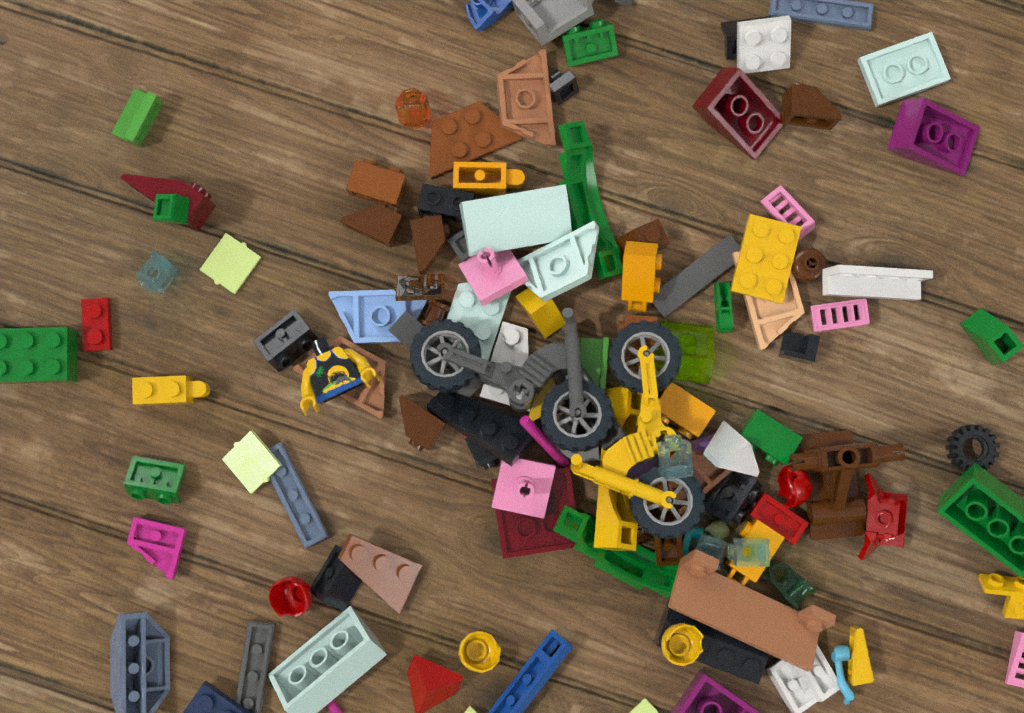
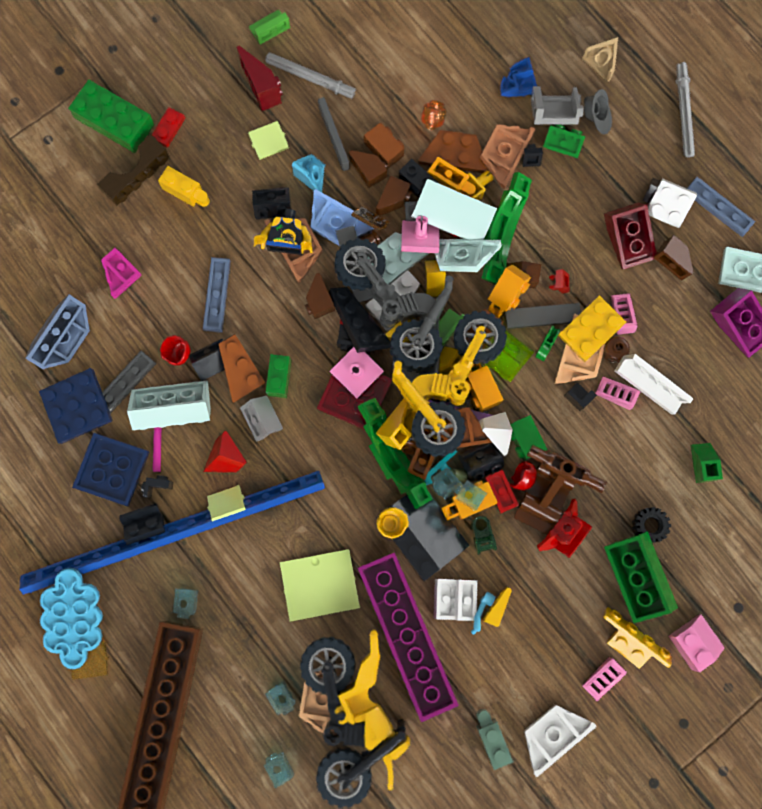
camera: 30 degrees right, 5 degrees down
green bracket [123,456,186,505] -> none
clear light blue brick [136,250,181,294] -> none
green slope [153,194,190,224] -> none
yellowish green piece [222,430,282,494] -> none
yellow hair [458,631,501,673] -> none
dark pink bar [520,416,569,468] -> none
clear light blue brick [657,435,693,480] -> none
nougat bracket [668,549,836,672] -> none
none -> dark brown arch [97,135,170,206]
none -> light grey panel [240,396,283,442]
none -> light grey axle [265,53,356,99]
none -> green brick [266,354,292,398]
none -> medium azure slope [292,154,325,192]
none -> dark grey tile [318,97,349,171]
none -> yellow bracket [467,171,493,201]
none -> red tile [549,269,570,293]

